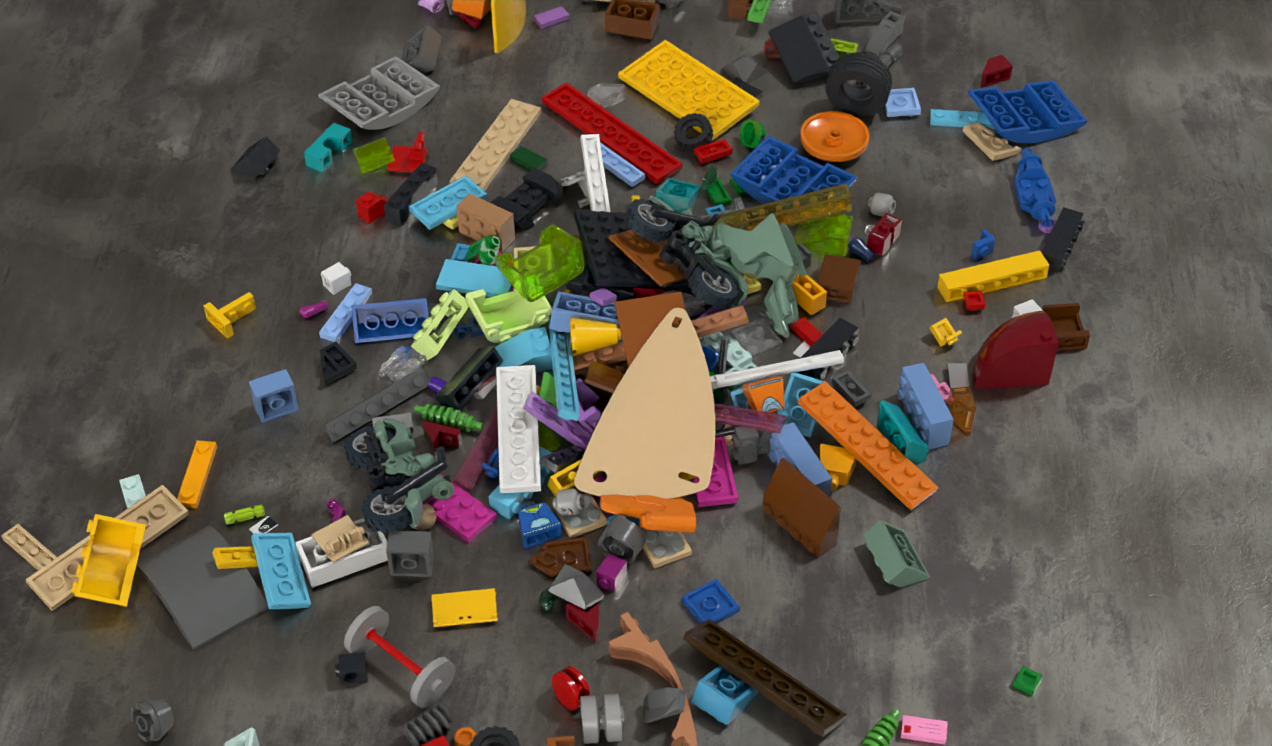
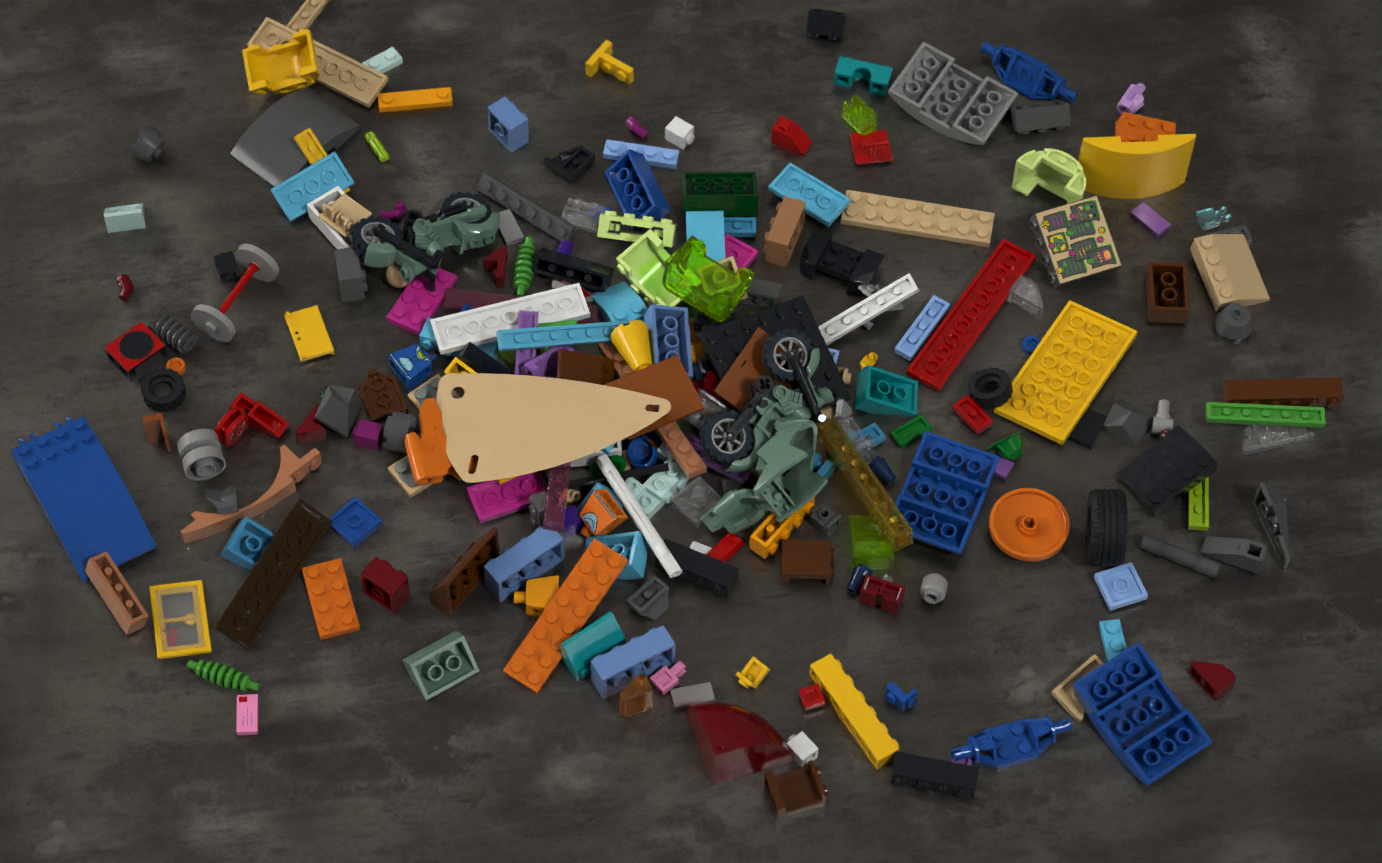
camera: 75 degrees right, 10 degrees up
sticker [249,516,278,534] -> none
black brick [384,163,438,226] -> none
green bracket [466,235,500,266] -> none
dark green tile [510,145,547,170] -> none
light grey head [553,489,585,516] -> none
medium lavender tile [590,288,617,306] -> none
clear green tile [701,165,717,190] -> none
green tile [1013,666,1043,695] -> none
none -> red slope [227,392,290,439]
none -> orange plate [302,558,360,640]
none -> dark red brick [360,557,410,614]
none -> dark green slope [681,172,758,217]
none -> blue plate [980,41,1079,103]
none -> yellowish green cylinder [1012,148,1086,204]
none -> blue tile [1022,335,1041,355]
none -> panel [1030,195,1122,289]
none -> light grey pin [1151,399,1173,435]

